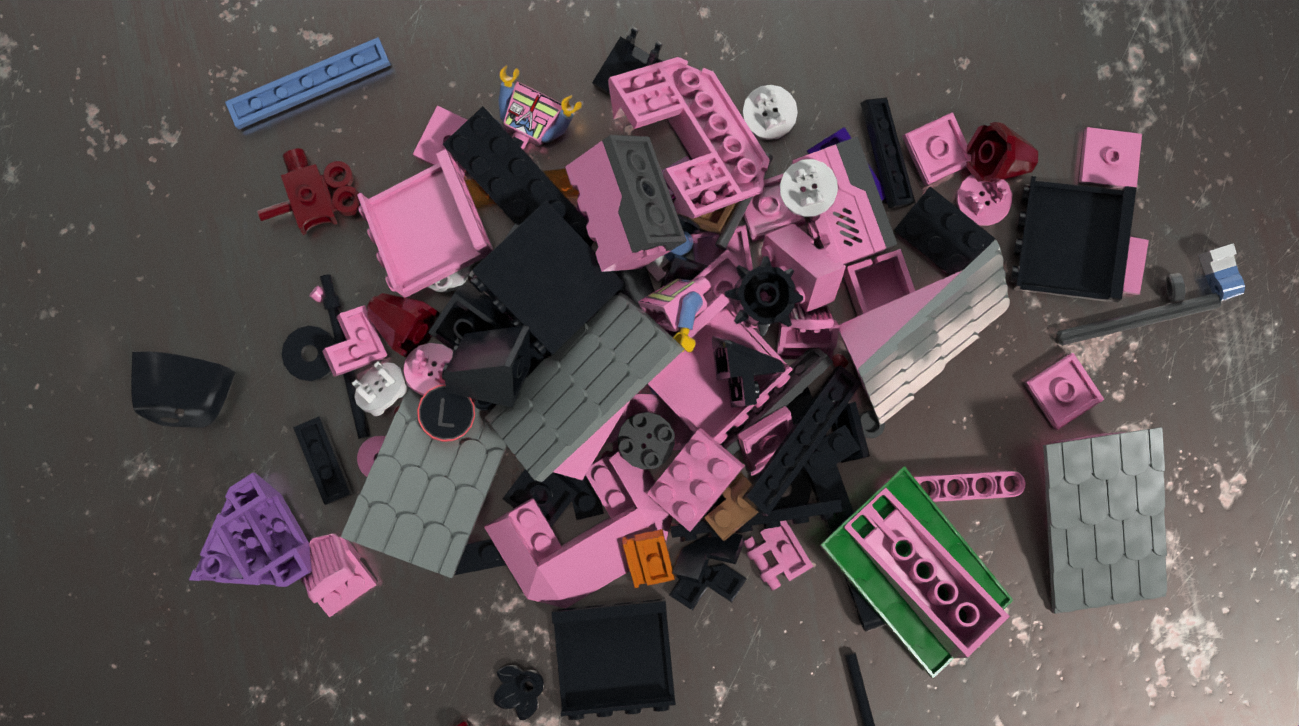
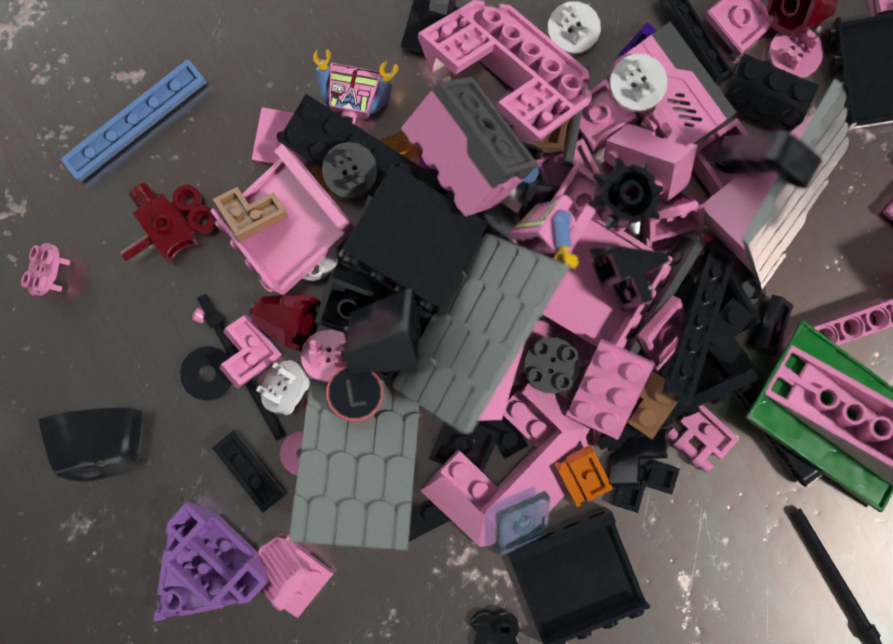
camera: 15 degrees left, 0 degrees up
none -> bright pink plate [21,243,70,297]
none -> medium nougat plate [213,187,288,243]
none -> dark grey plate [322,142,378,198]
none -> clear light blue plate [495,491,550,555]
none -> black beam [710,131,823,189]
none -> black plate [754,295,794,356]

